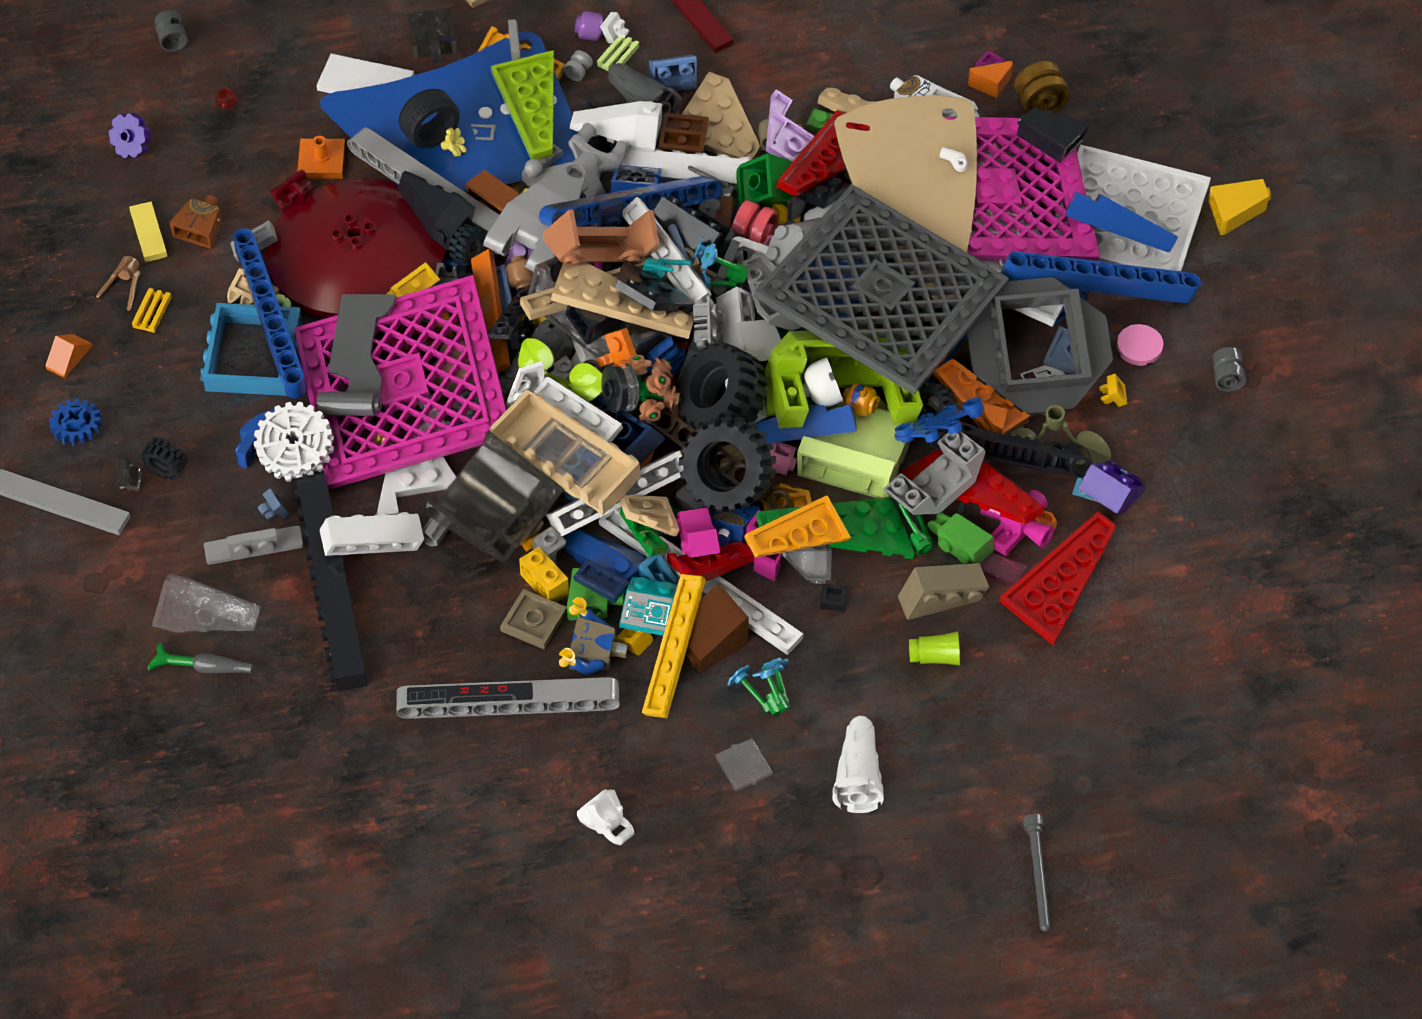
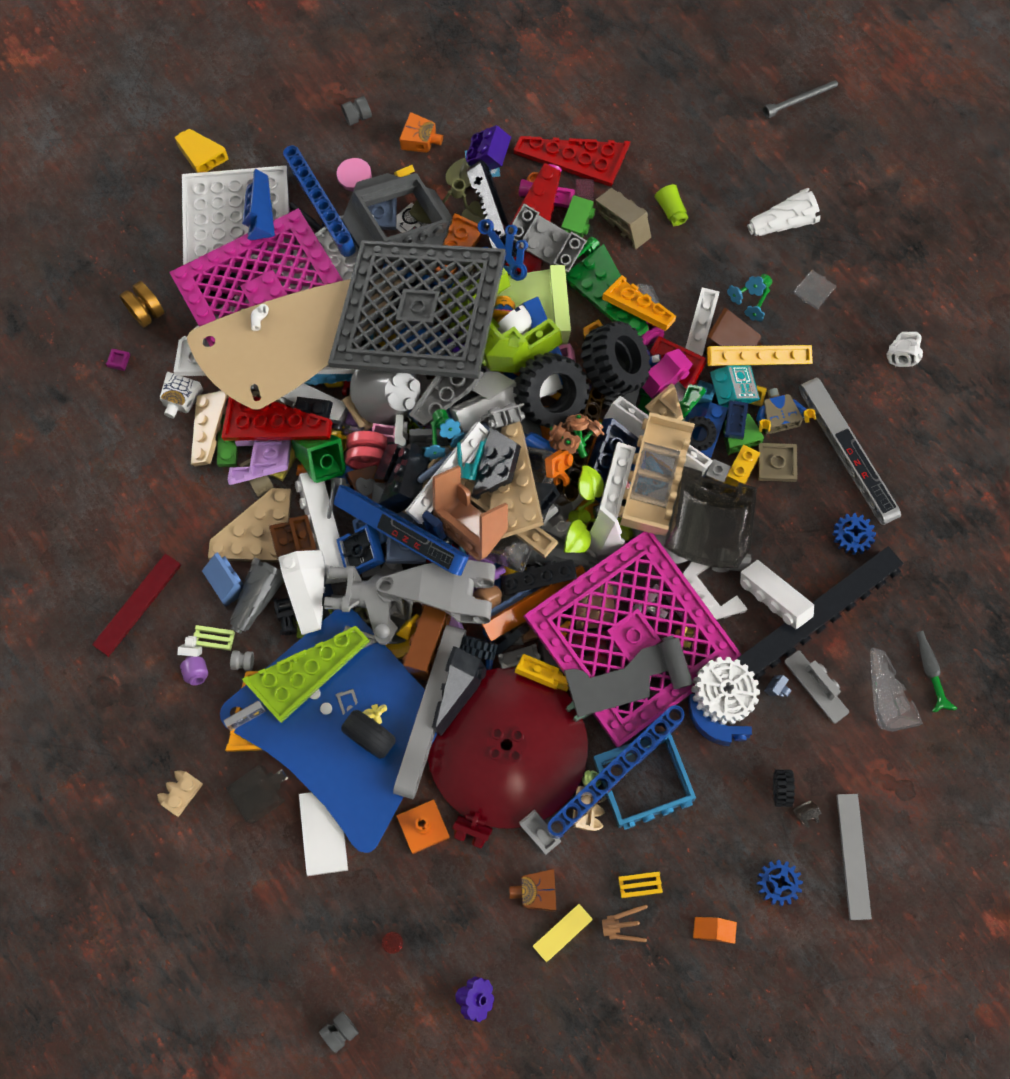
camera: 110 degrees left, 15 degrees up
black piece [601,363,639,413] -> none
black tile [820,584,847,612] -> none
orange slope [968,61,1013,98] -> none
orange tile [983,403,1008,432] -> none
black slope [1016,108,1090,163] -> none
none -> orange torso [399,112,443,153]
none -> black tyre [688,416,717,451]
none -> blue gear [832,513,876,555]

